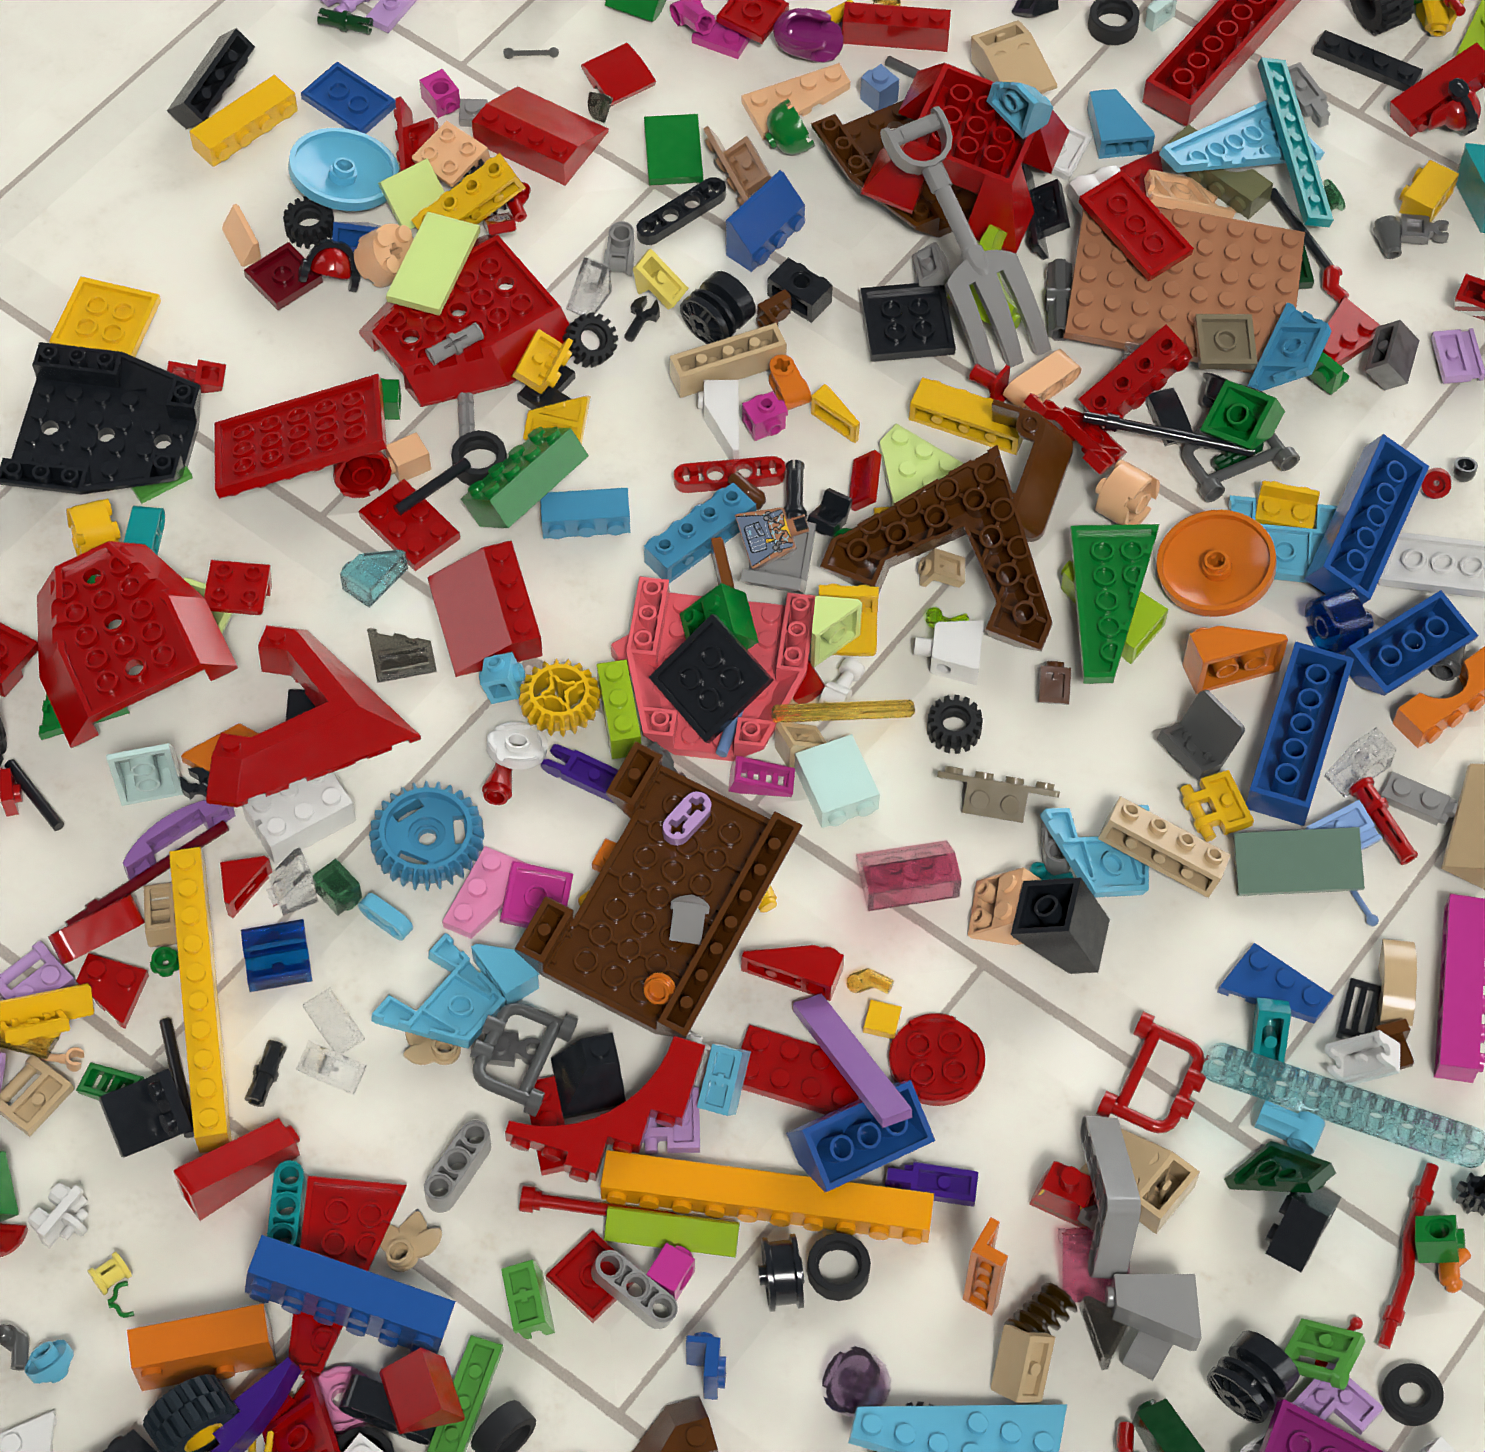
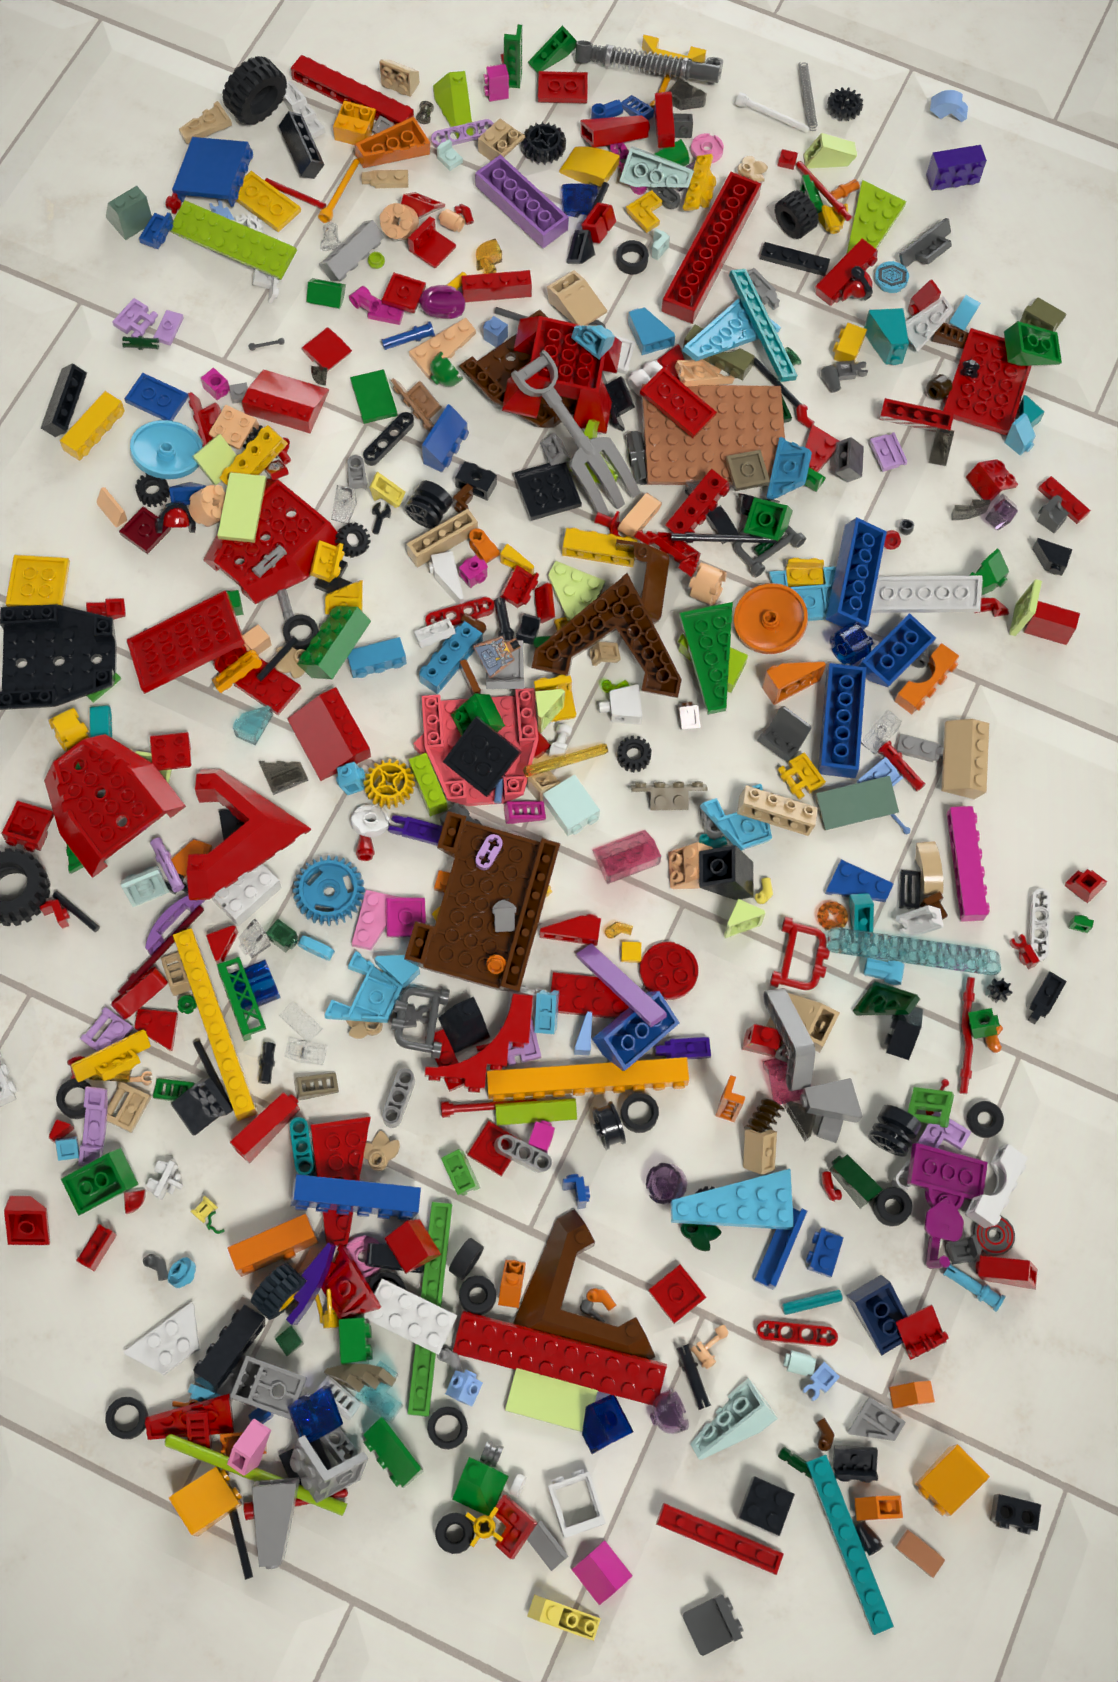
camera: 15 degrees left, 10 degrees up
none -> lavender pin [150,838,185,892]
none -> light orange plate [212,650,262,693]
none -> green fence [217,957,266,1041]
none -> tan plate [276,646,305,679]
none -> dark tan slope [294,1072,339,1100]
none -> blue pin [381,321,435,350]
none -> white bracket [414,618,456,648]
none -> red bracket [500,565,539,608]
none -> light blue slope [574,1012,592,1056]
none -> yellowish green slope [724,899,766,938]
none -> light yellow arm [755,877,773,904]
none -> clear orange gear [817,902,848,932]

